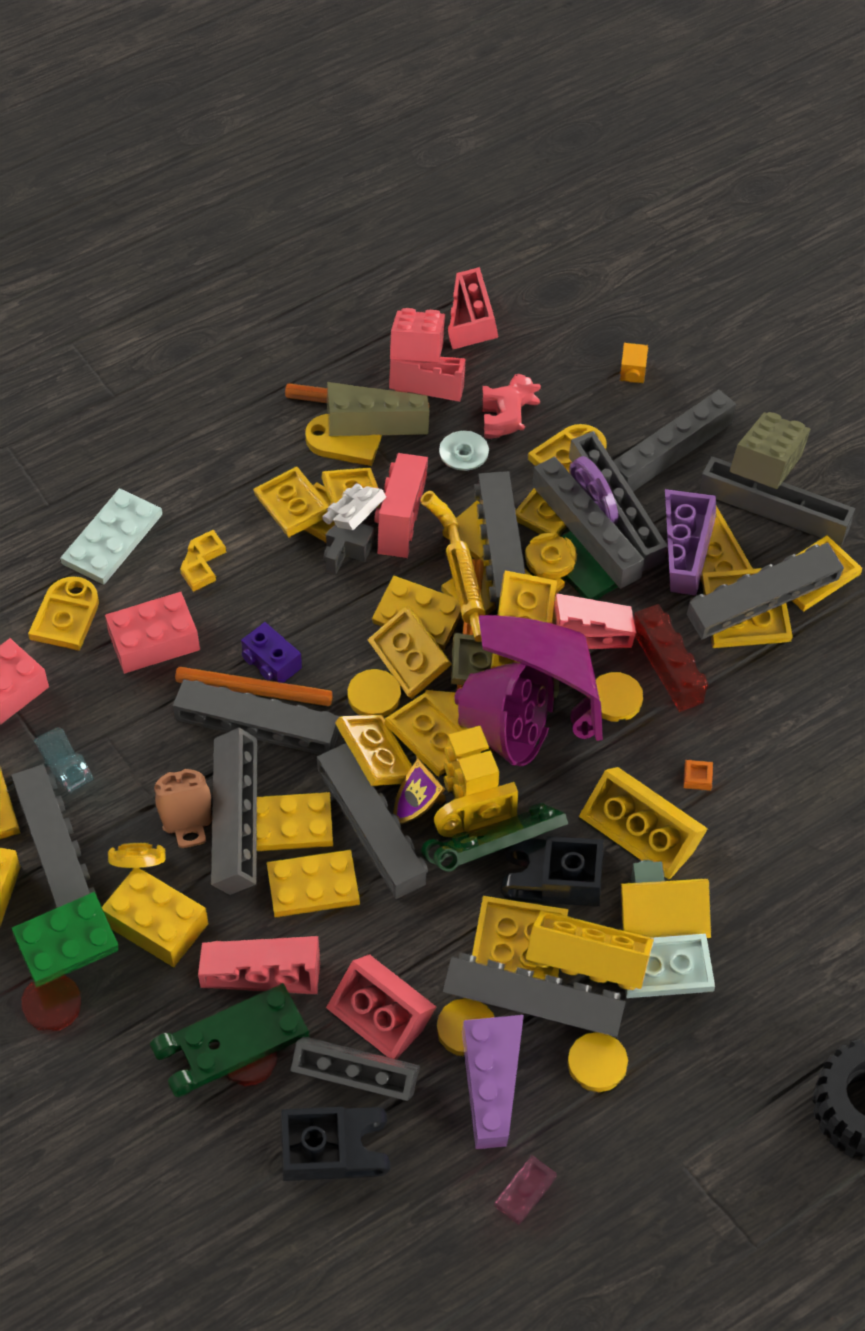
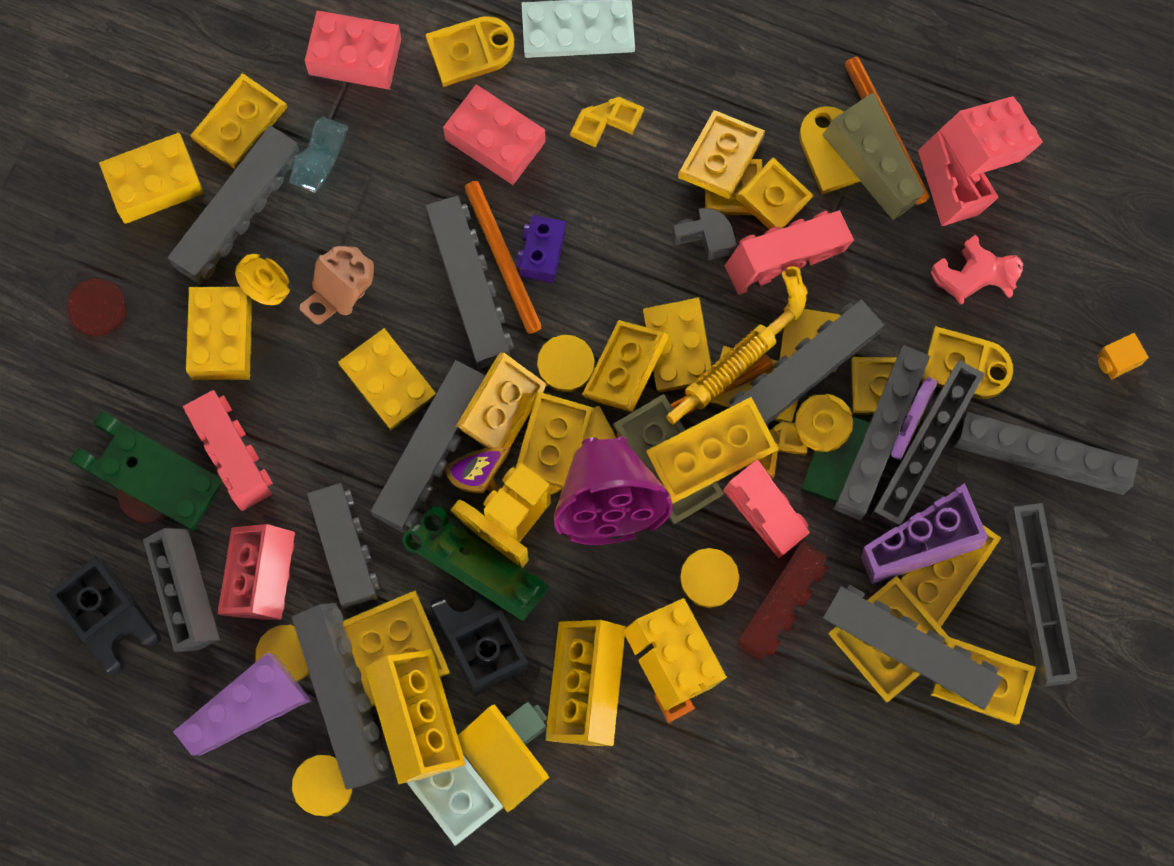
camera: 55 degrees right, 20 degrees up
green brick [12,892,118,987] -> none
dark grey brick [211,727,257,895] -> none
yellow plate [267,850,360,917] -> none
white plate [323,483,386,530] -> none
light aqua dish [439,431,489,471] -> none
coral wedge [448,267,499,350] -> none
magenta panel [479,615,603,741] -> none
clear pink plate [494,1155,557,1225] -> none
olive brick [729,412,811,489] -> none
none -> dark grey brick [307,483,380,609]
none -> yellow piece [623,598,727,711]

